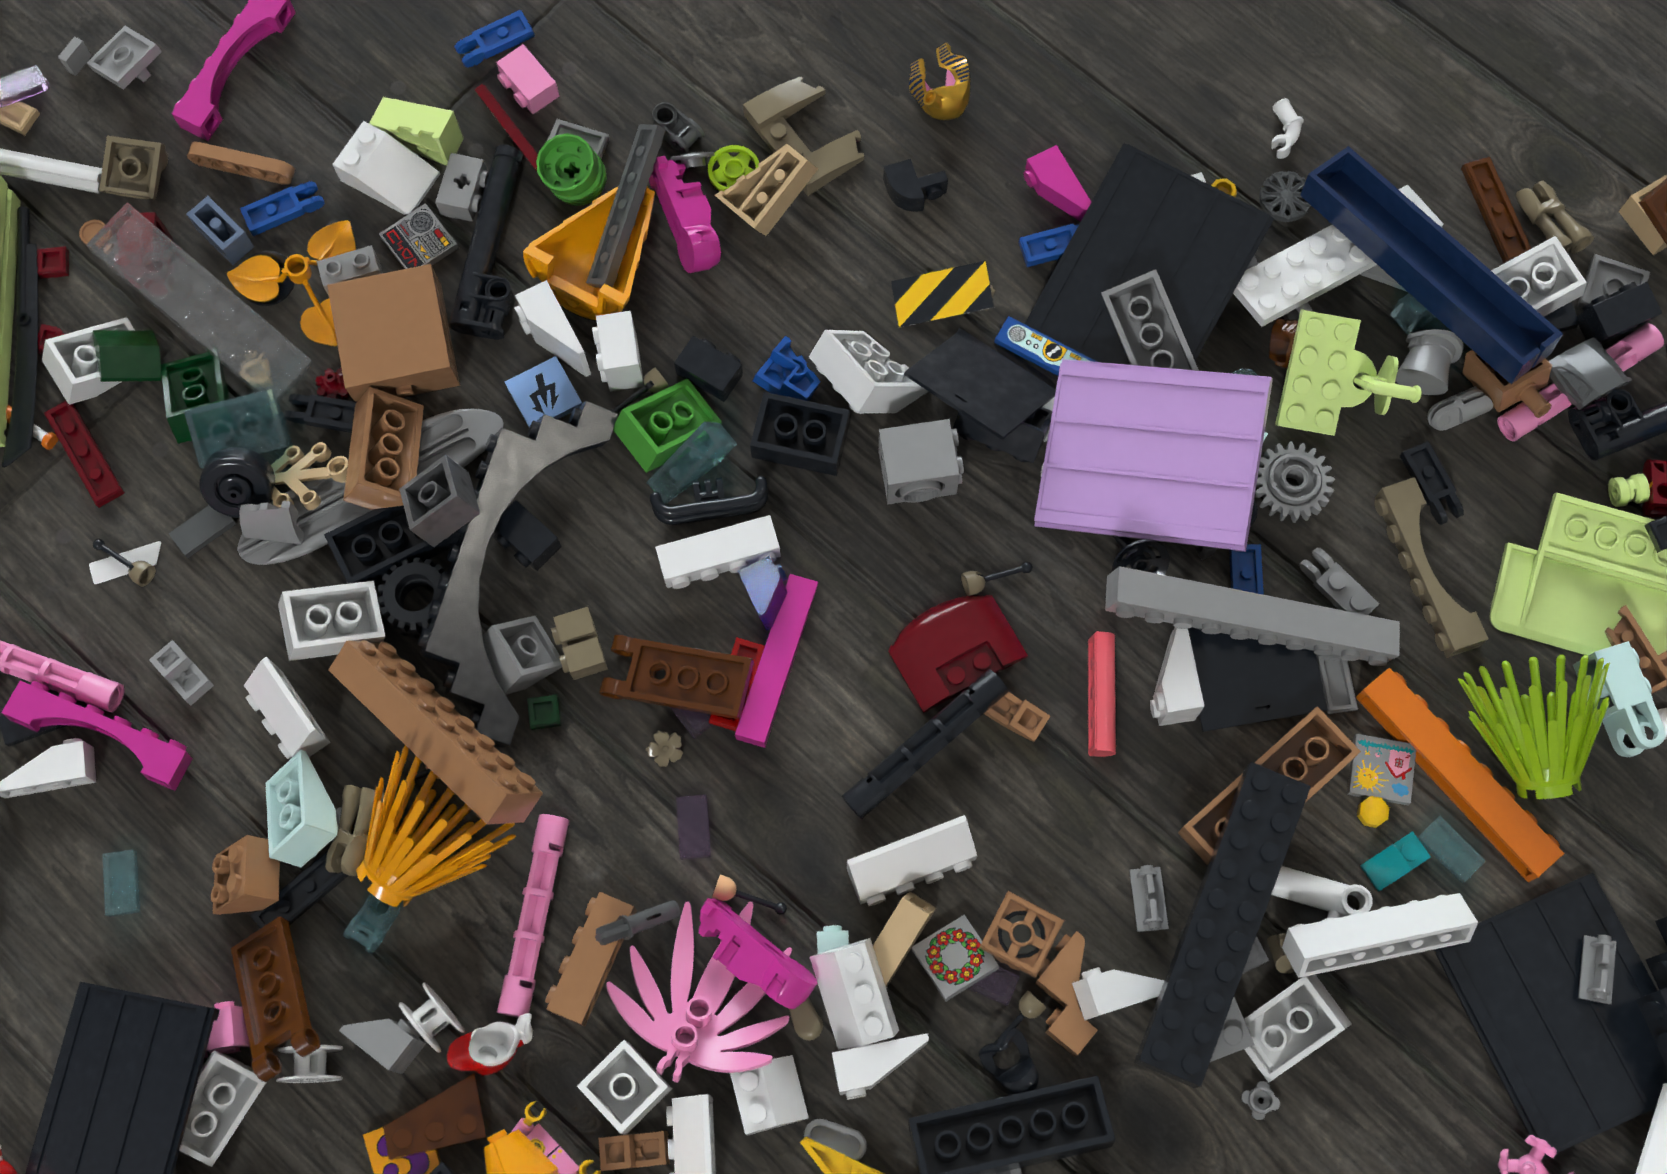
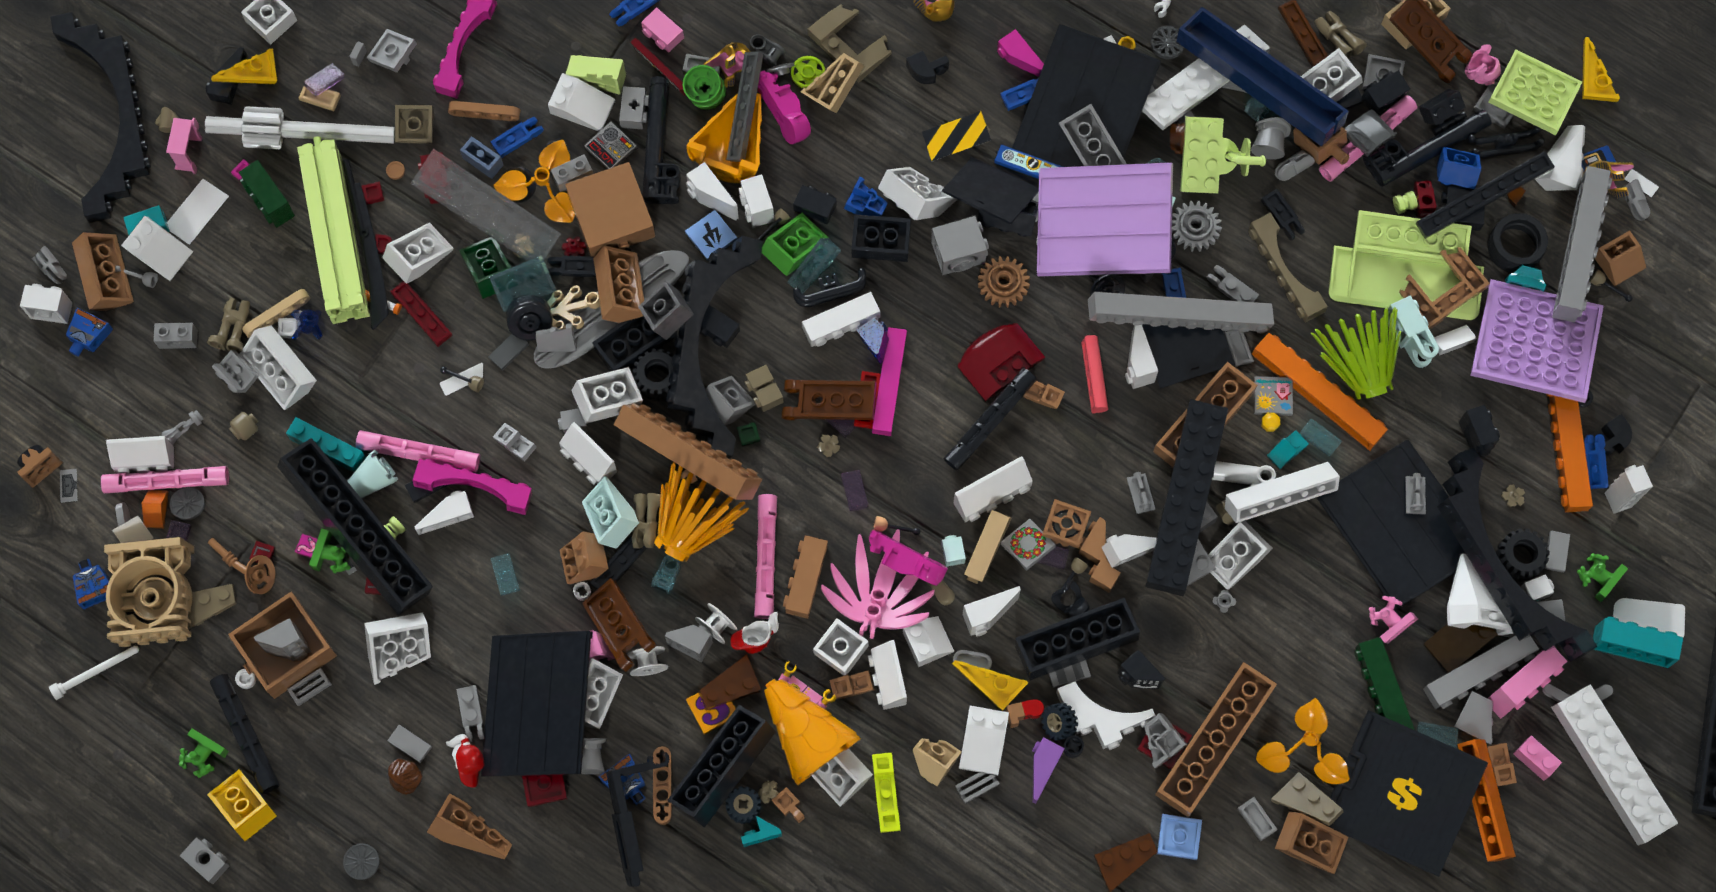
camera: 10 degrees left, 0 degrees up
dark green slope [92,330,161,382] -> none
dark grey axle [595,900,680,945] -> none
white slope [810,938,899,1050] -> none
hinge [961,562,1032,596] -> none
none -> light grey hinge [456,685,484,742]
none -> light grey brick [558,408,587,434]
none -> white bush [573,582,591,601]
none -> piece [703,43,750,87]
none -> medium nougat gear [978,256,1030,308]

